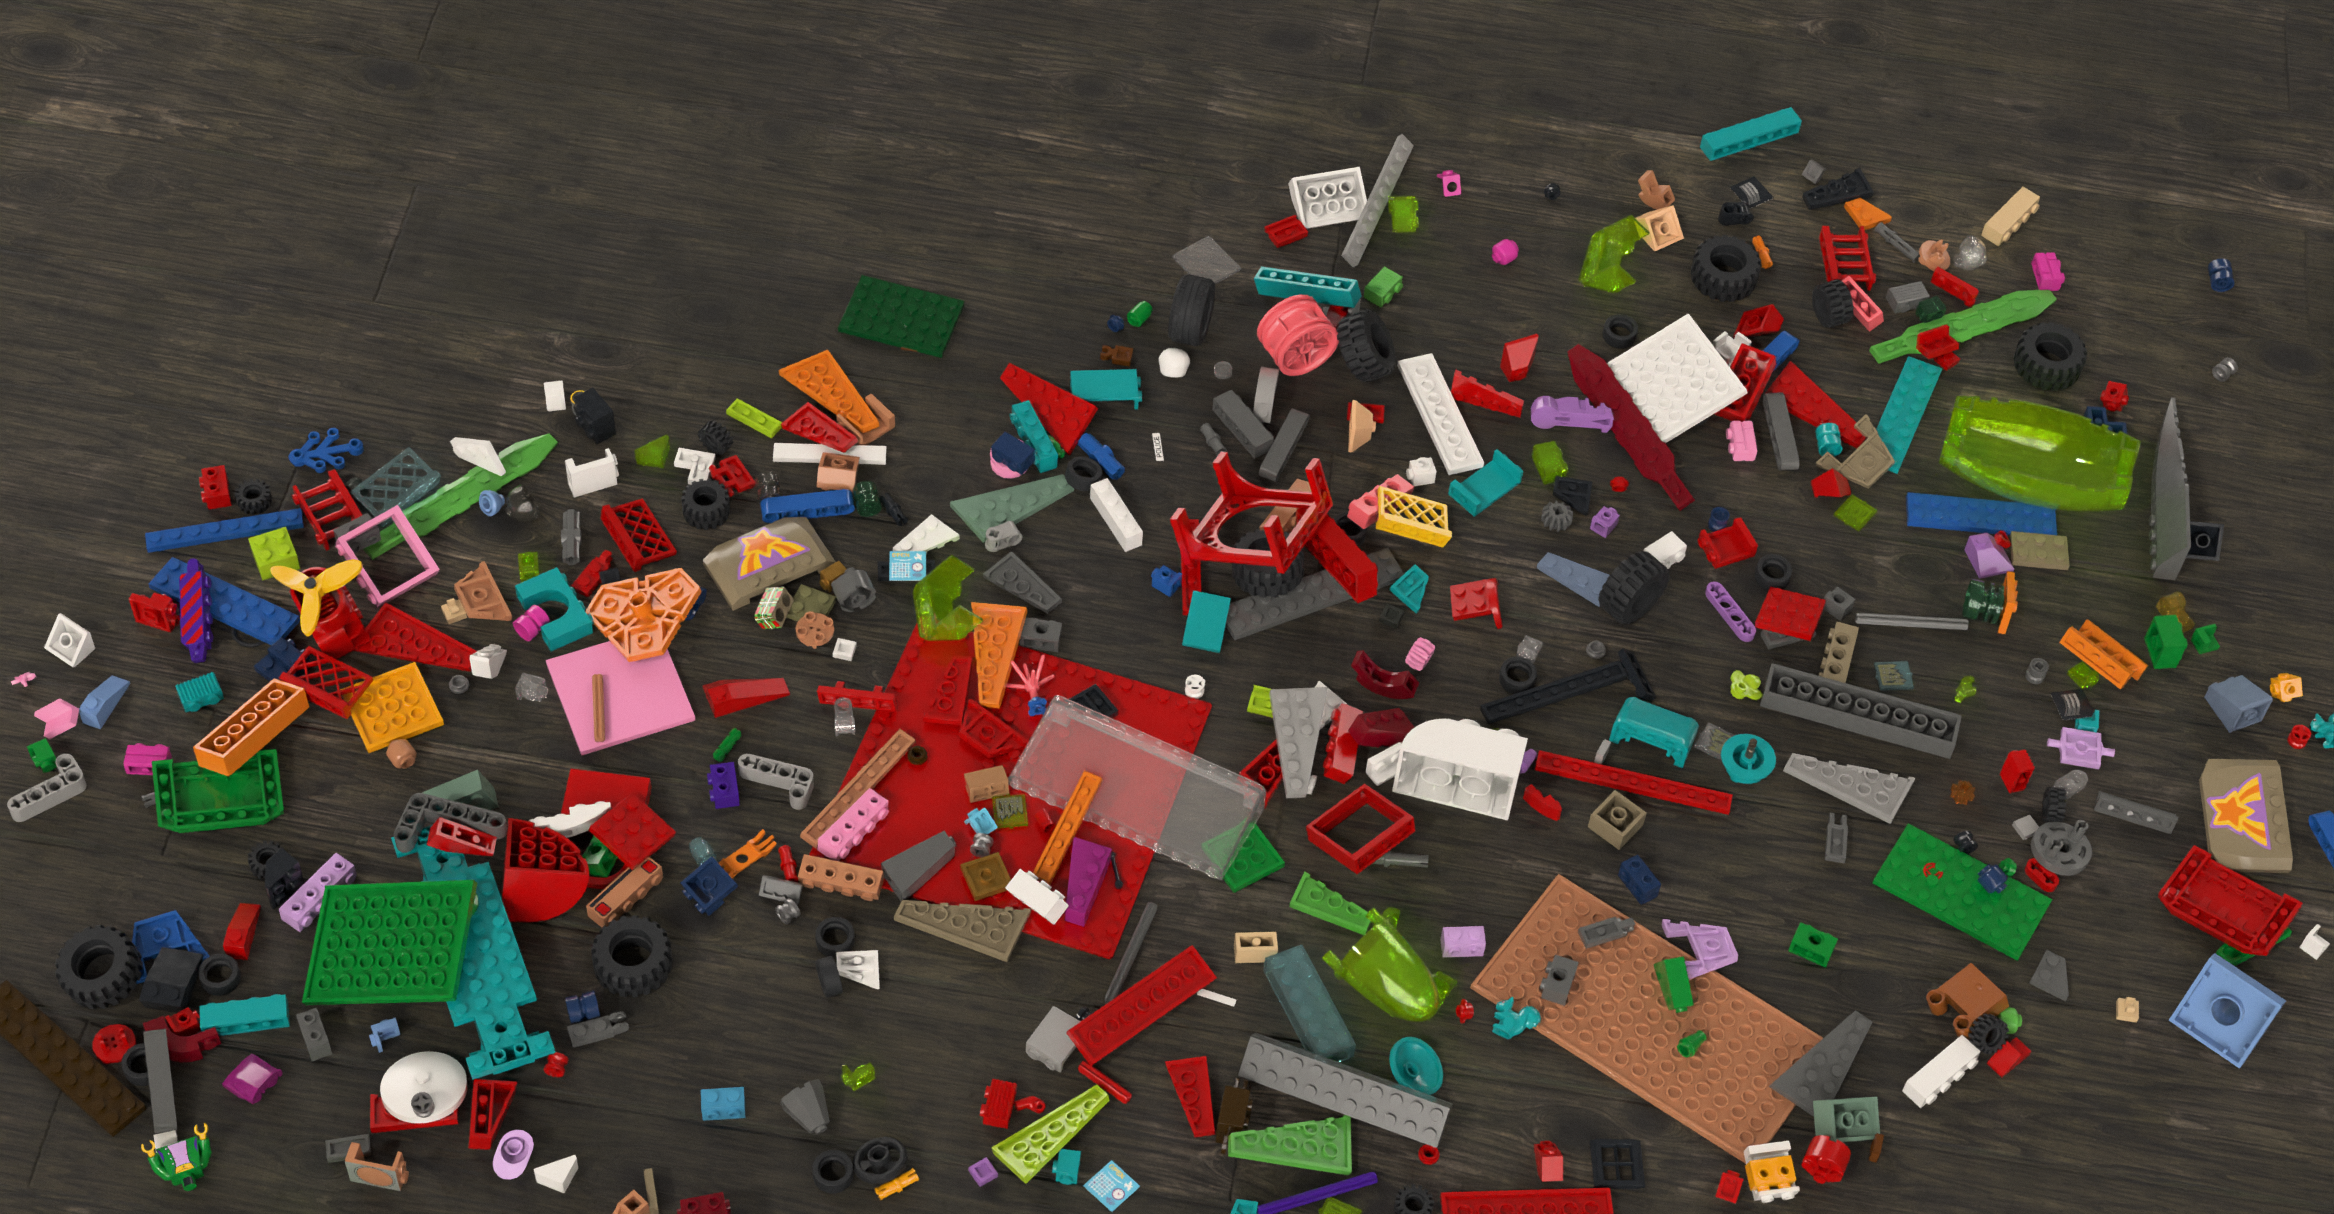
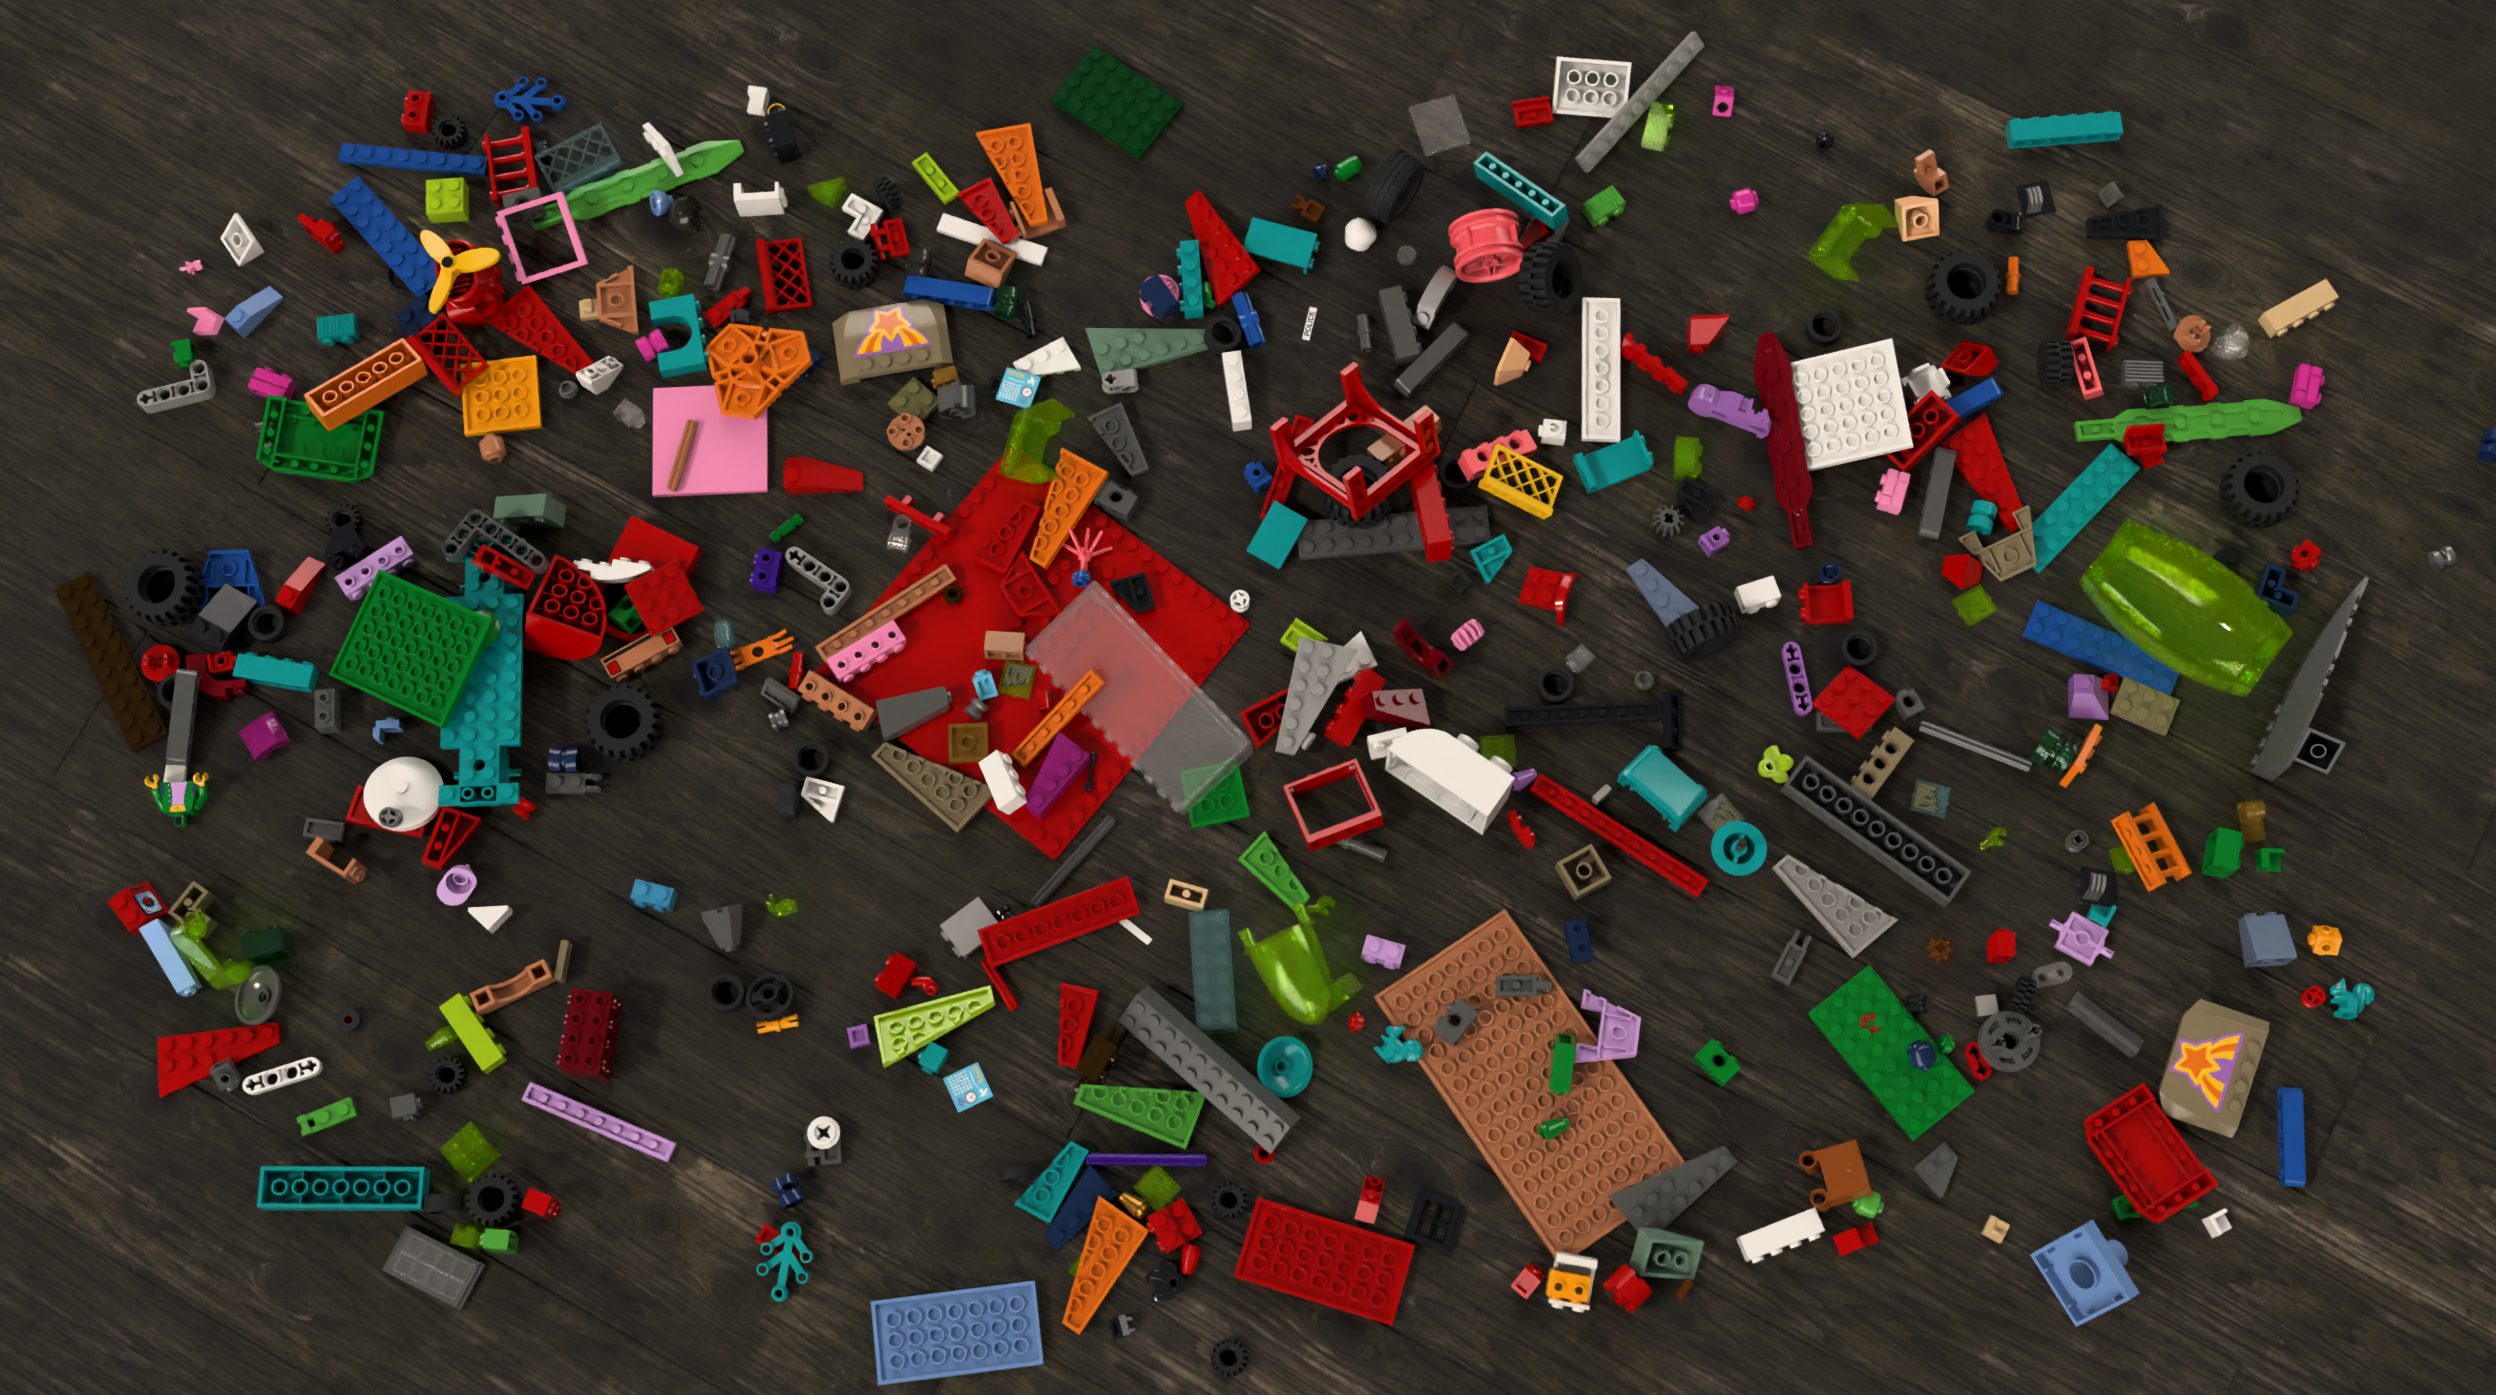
camera: 25 degrees right, 20 degrees up
dark purple hinge [179,558,213,663] -> none
piece [755,587,794,629] -> none
black tyre [1968,1014,2009,1055] -> none

